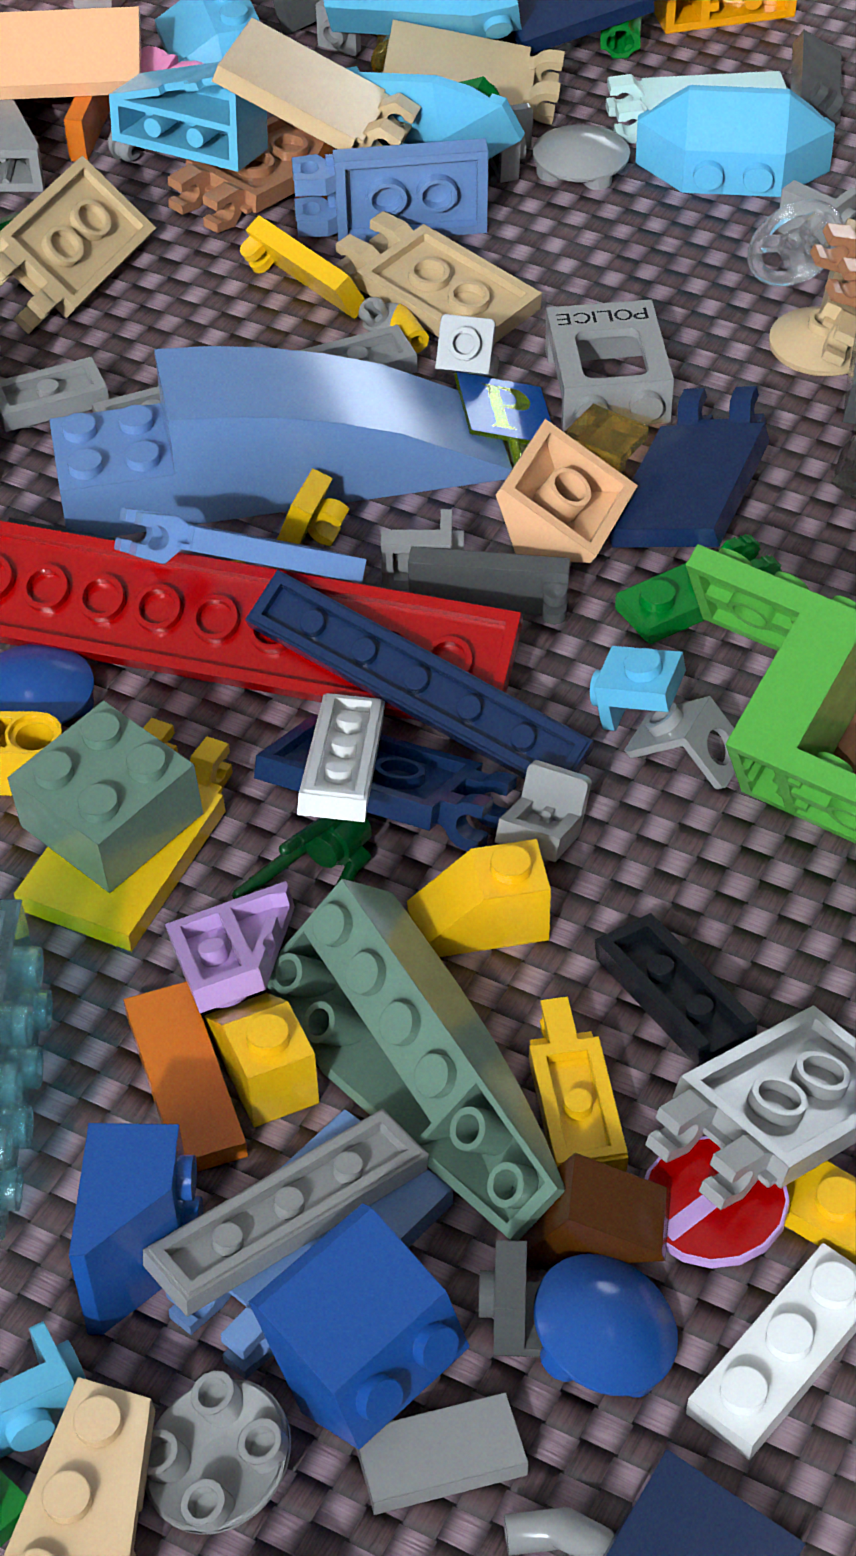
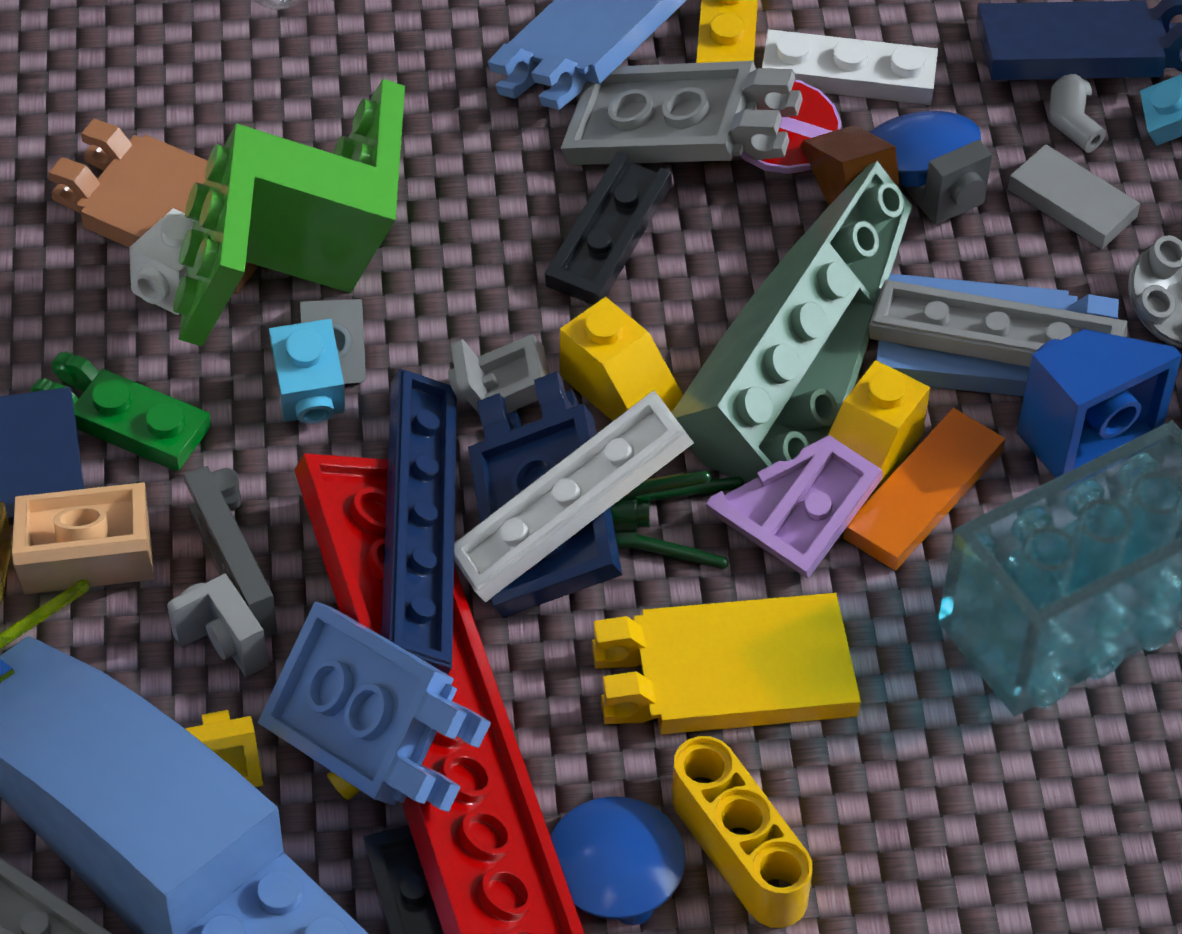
camera: 125 degrees left, 5 degrees up
sand green brick [7,700,203,893] -> none
blue slope [248,1203,470,1450] -> none
yellow hinge [529,996,628,1172] -> none

